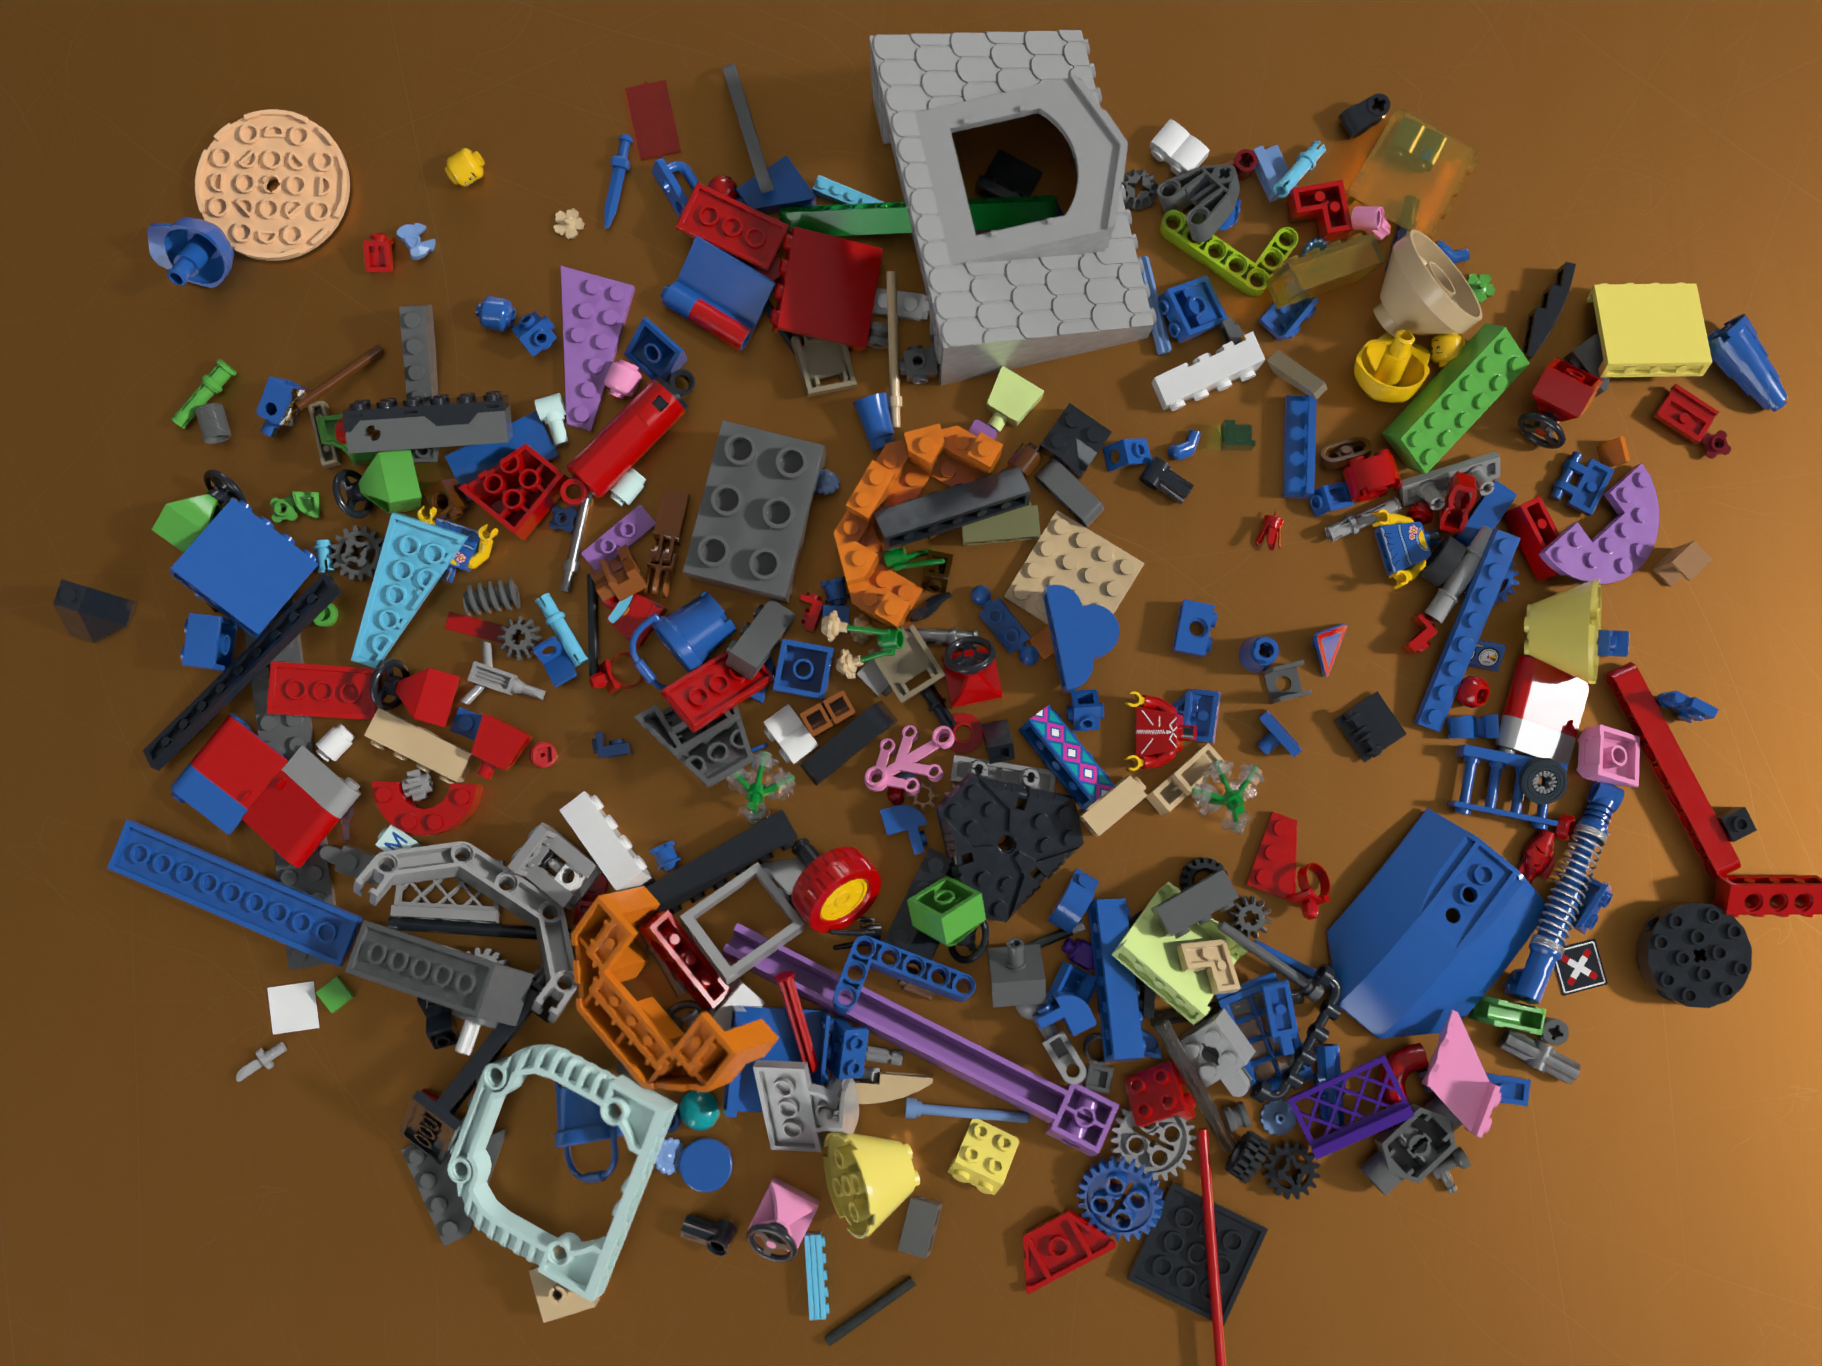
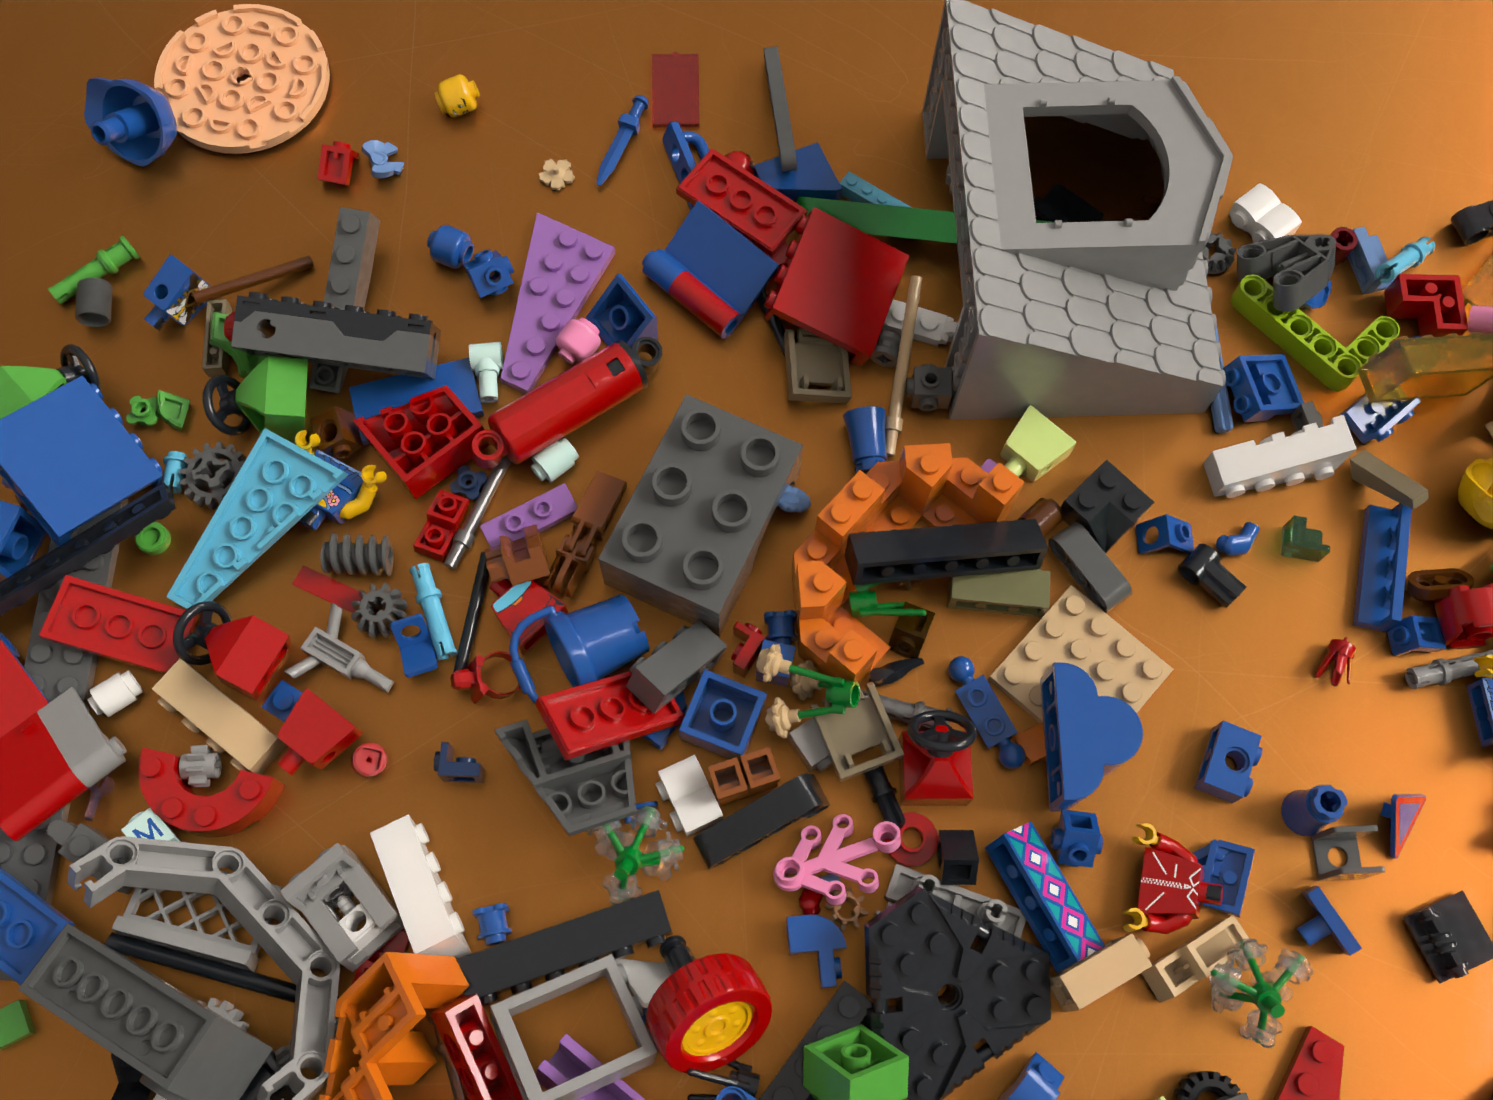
camera: 10 degrees right, 15 degrees down
none -> red slope [413,489,470,562]

